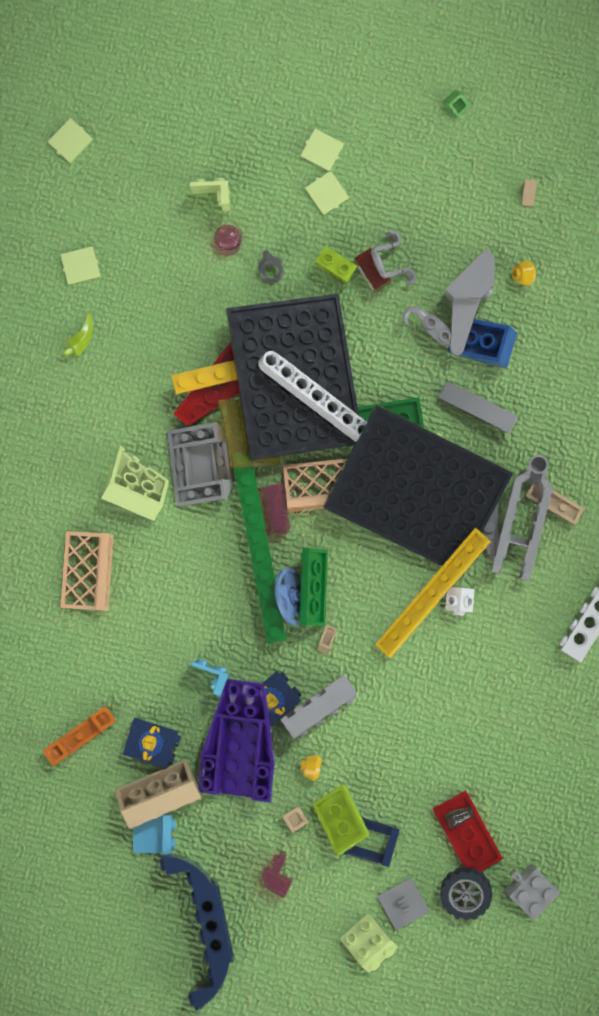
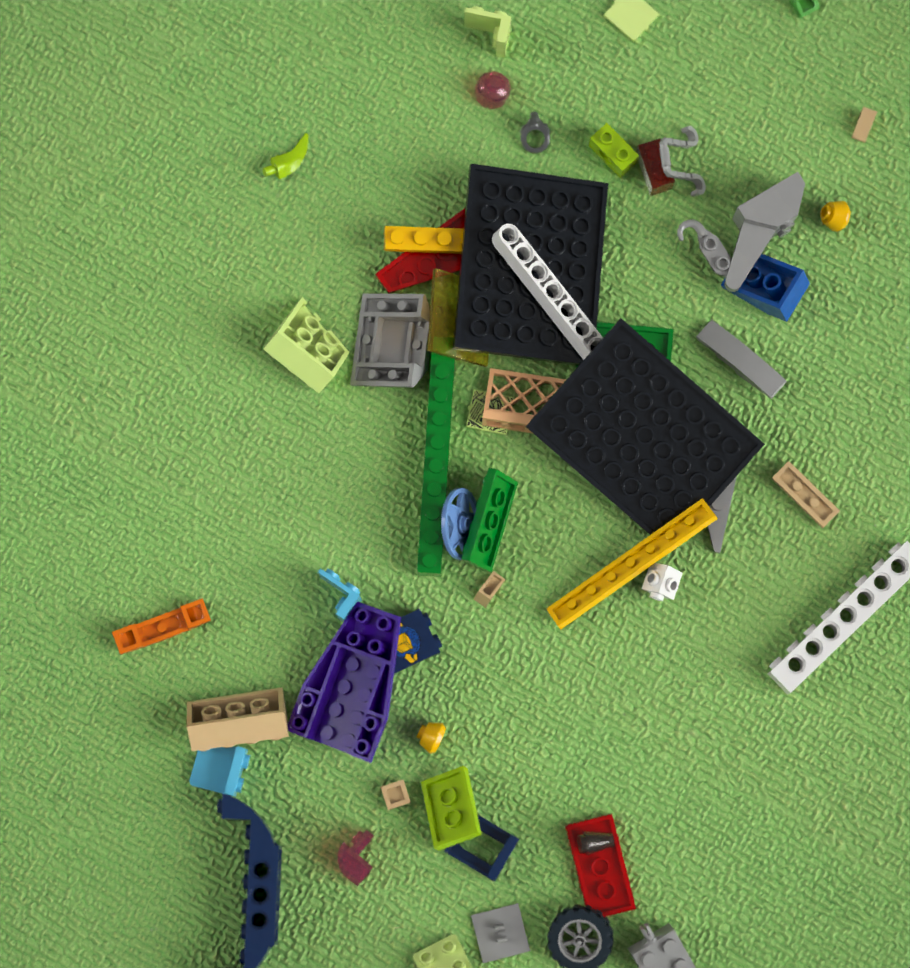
camera: 10 degrees right, 5 degrees down
light nougat fence [60,531,114,611] -> none
yellowish green piece [61,246,101,285] -> none
dark blue panel [122,717,181,768] -> none
clear pink brick [258,483,291,535] -> none
light grey wedge [280,675,357,739] -> none
yellowish green piece [305,171,349,216] -> none
light grey piece [491,455,553,581] -> none

